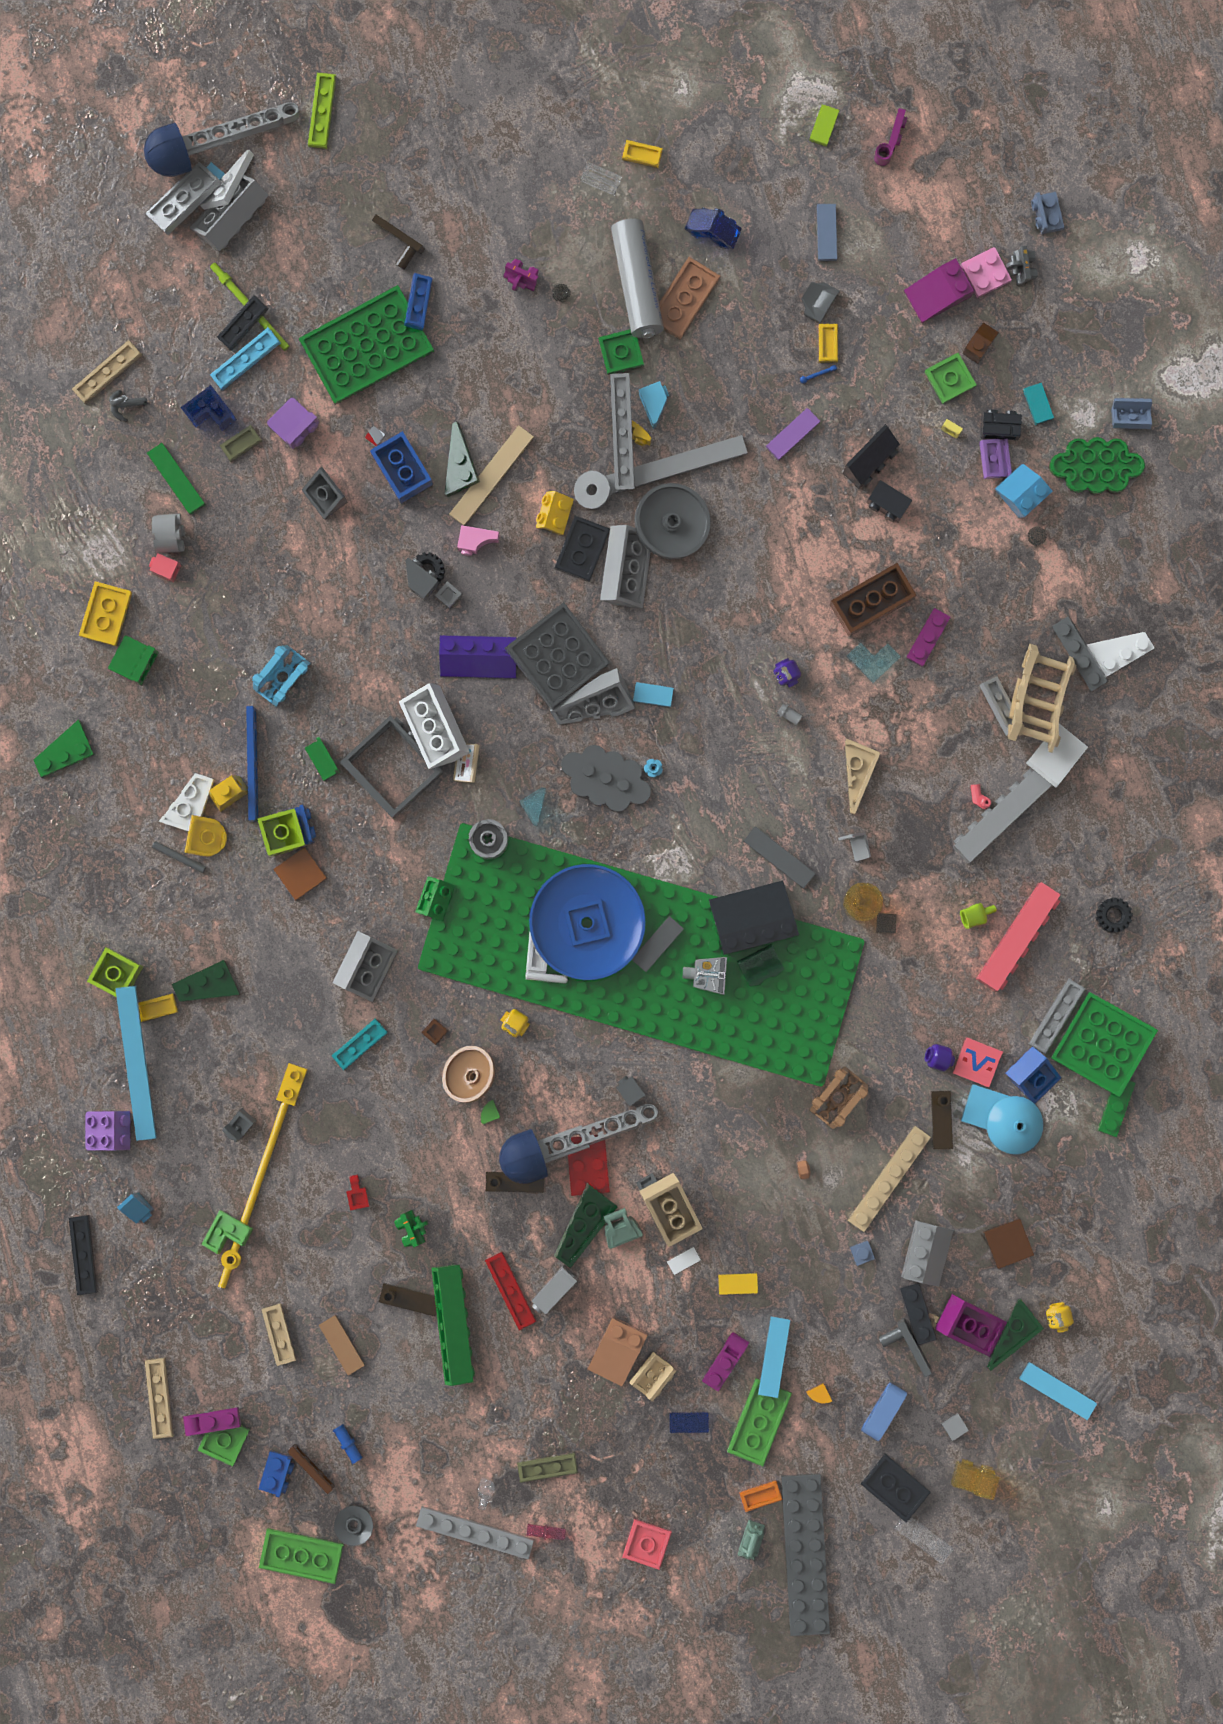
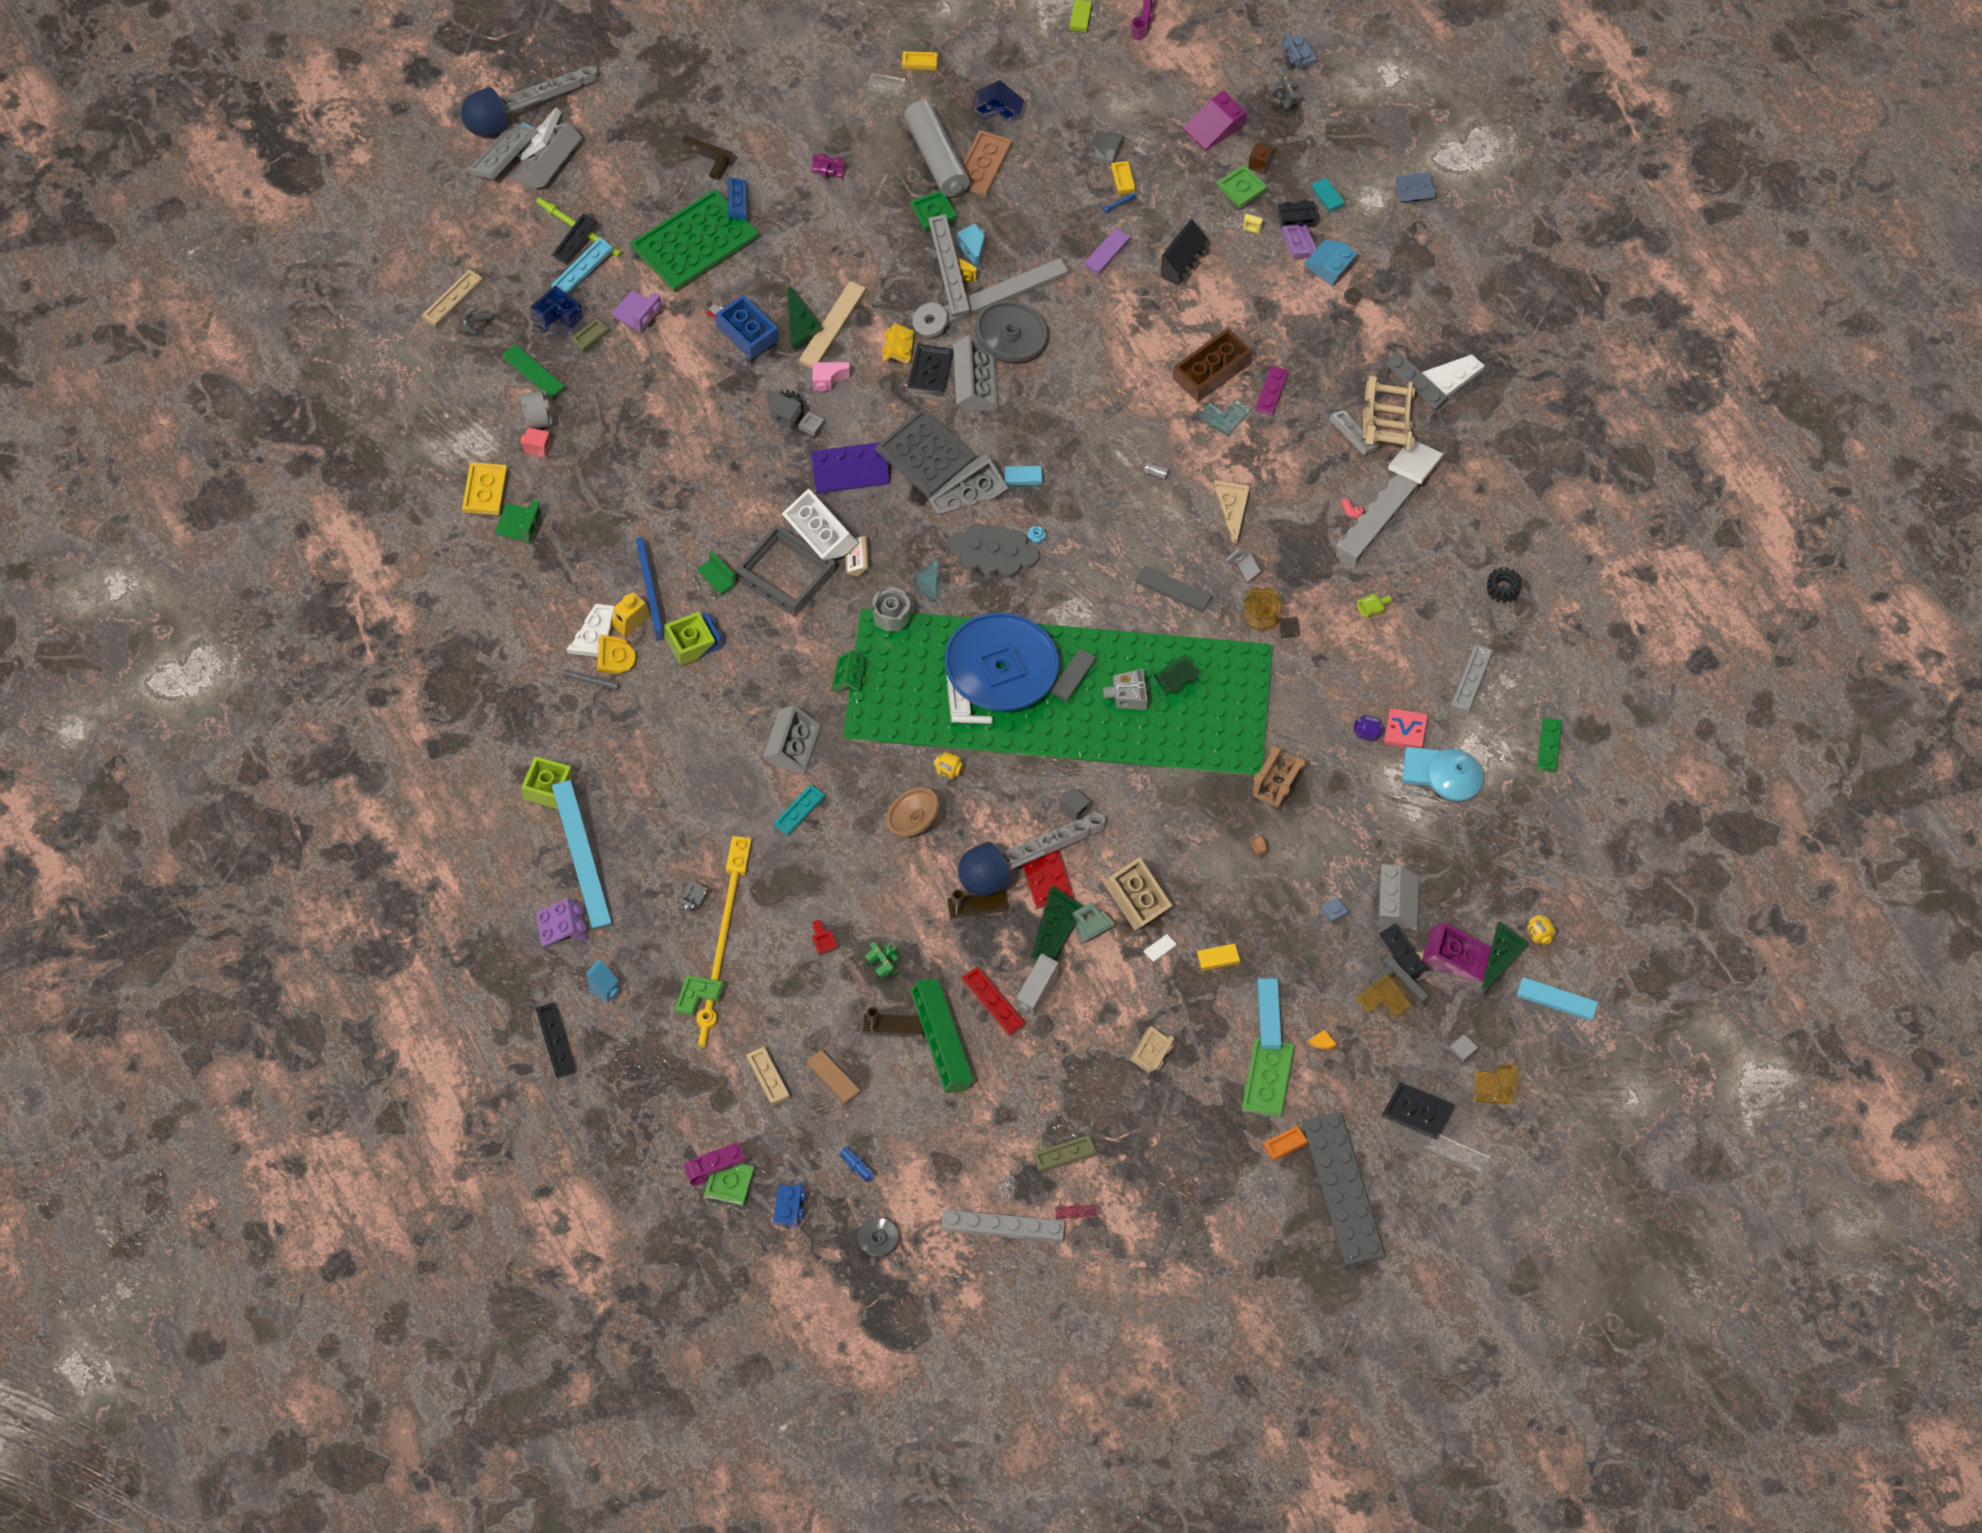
camera: 15 degrees left, 25 degrees down
green wing [33,719,95,778] -> none
yellow tile [138,994,178,1022] -> none
tan tile [145,1358,174,1439] -> none
dark green wing [171,960,241,1002] -> none
medium azure piece [252,645,311,707] -> none
bright green tile [259,1528,344,1584] -> none
dark orange tile [273,847,327,901] -> none
reddish brown tile [287,1444,335,1494] -> none
dark grey slope [302,467,348,519] -> none
lime tile [308,72,336,149] -> none
reddish brown tile [421,1018,448,1045] -> none
bright green tile [481,1100,500,1125] -> none
clear smoke plate [552,284,571,302] -> none
nougat slope [587,1316,648,1386] -> none
coral tile [622,1518,672,1570] -> none
clear blue tile [669,1412,709,1433] -> none
magenta plate [702,1332,749,1391] -> none
black slope [709,880,799,956] -> none
sand green piece [738,1520,765,1561] -> none
dark purple head [773,658,802,688] -> none
sand blue tile [817,204,837,261] -> none
tan plate [848,1126,931,1232] -> none
medium blue beam [861,1382,907,1441] -> none
black brick [867,480,912,523] -> none
dark brown piece [931,1091,953,1149] -> none
bright pink plate [960,247,1012,298] -> none
coral brick [976,882,1061,992] -> none
reddish brown tile [983,1218,1034,1269] -> none
blue slope [1005,1046,1061,1104] -> none
green plate [1049,437,1145,494] -> none
green plate [1051,992,1158,1098] -> none
none -> clear yellow brick [1355,973,1411,1017]

